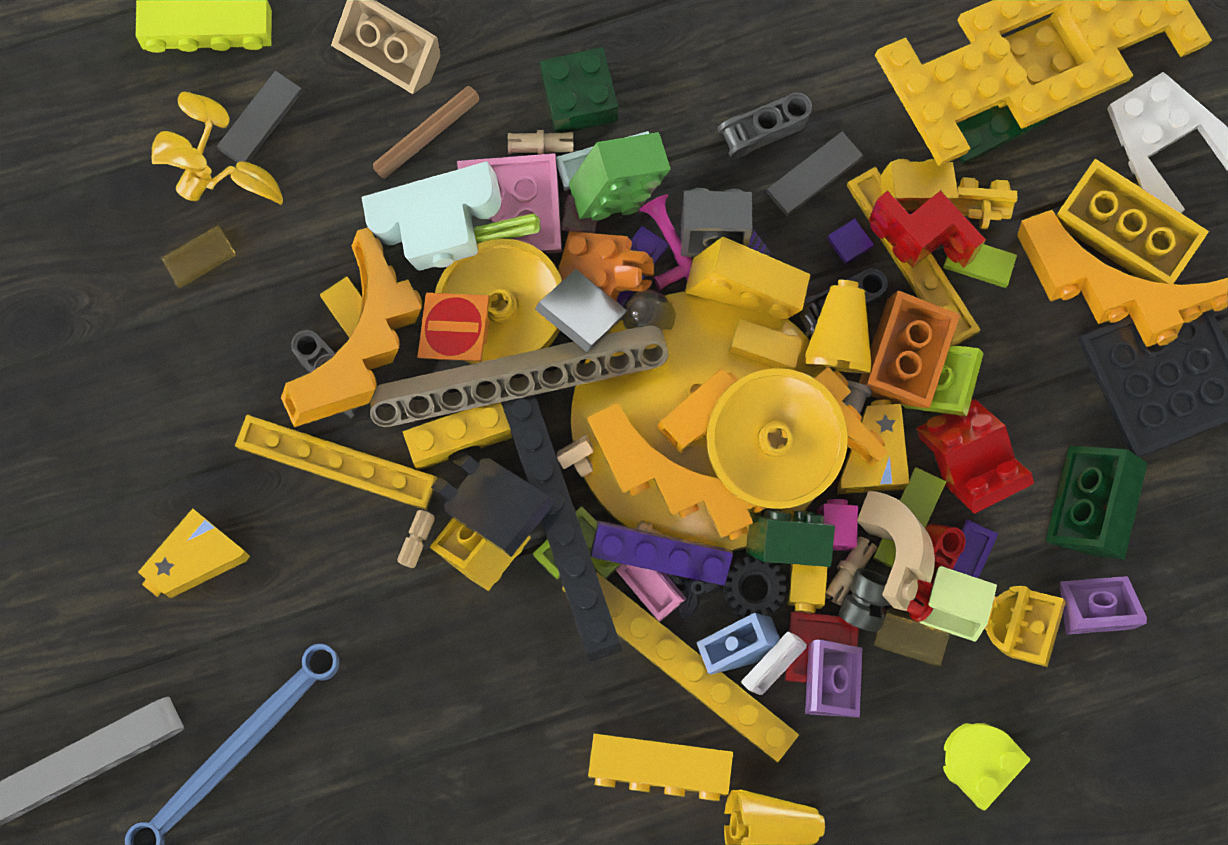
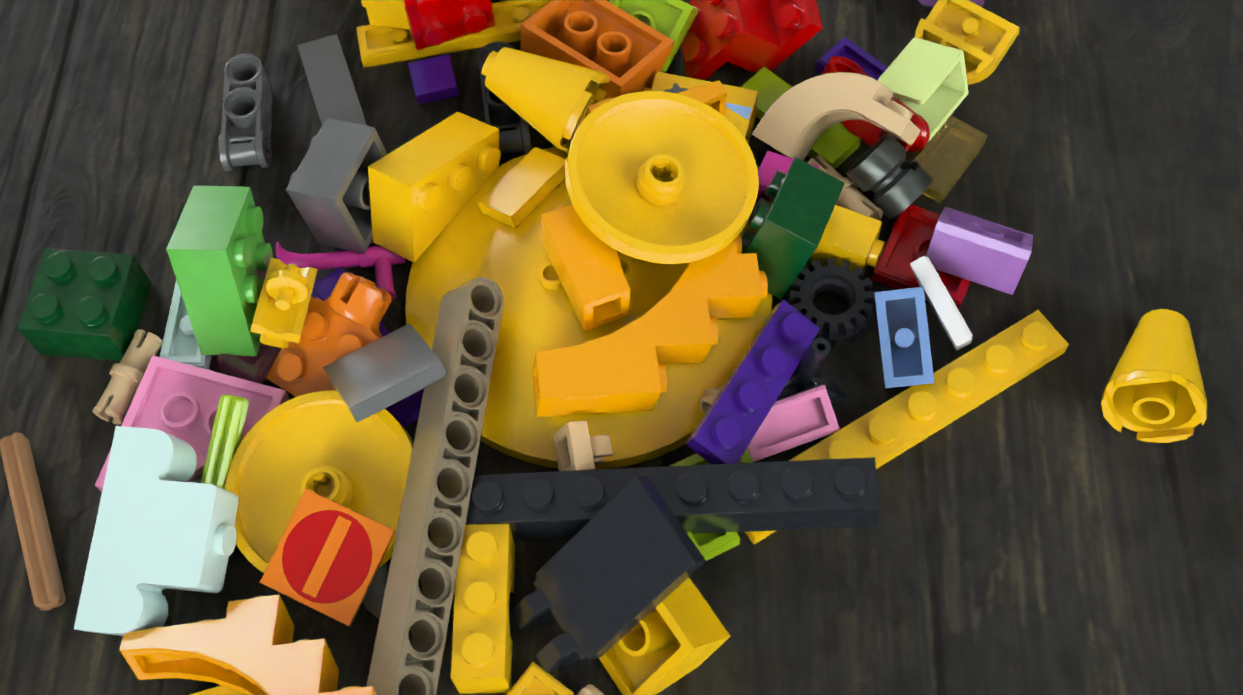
camera: 65 degrees left, 15 degrees down
yellow brick [588,734,733,801] -> none
clear smoke hair [622,290,676,330] -> none
neon yellow slope [943,723,1031,811] -> none
none -> yellow hips [250,258,318,349]

